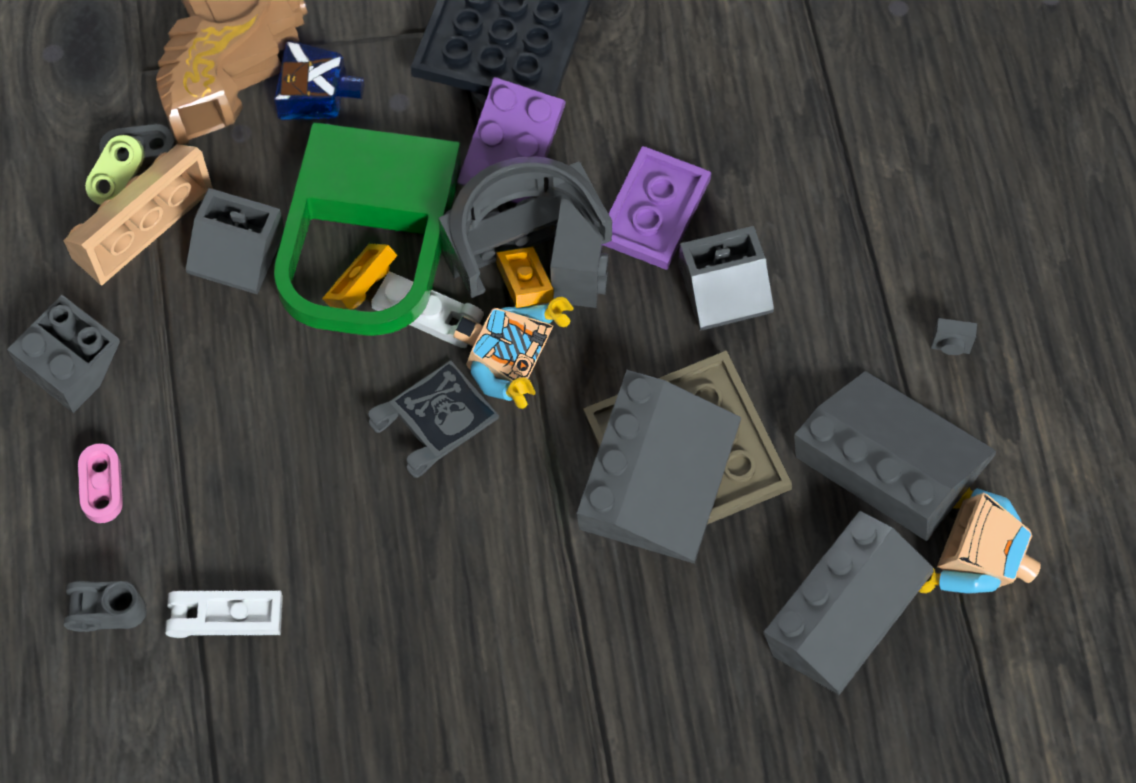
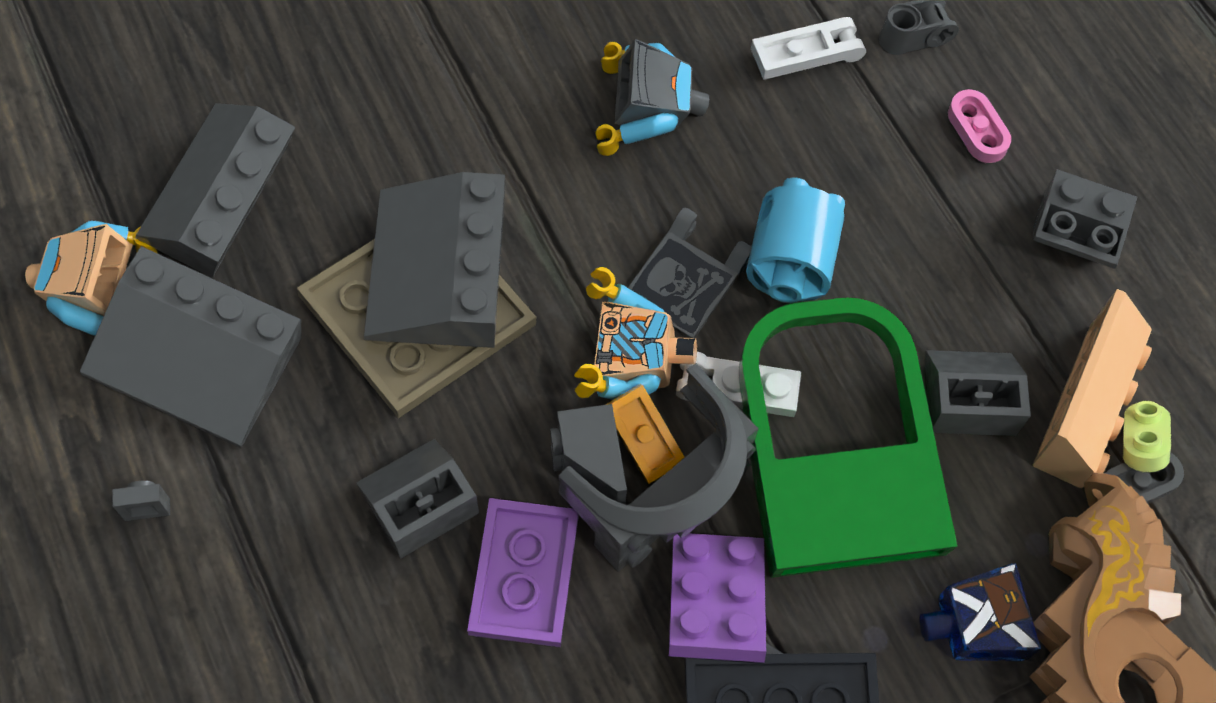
camera: 160 degrees right, 0 degrees up
light orange plate [322,244,397,310] -> none
none -> torso [595,39,710,156]
none -> medium azure cylinder [746,178,845,303]

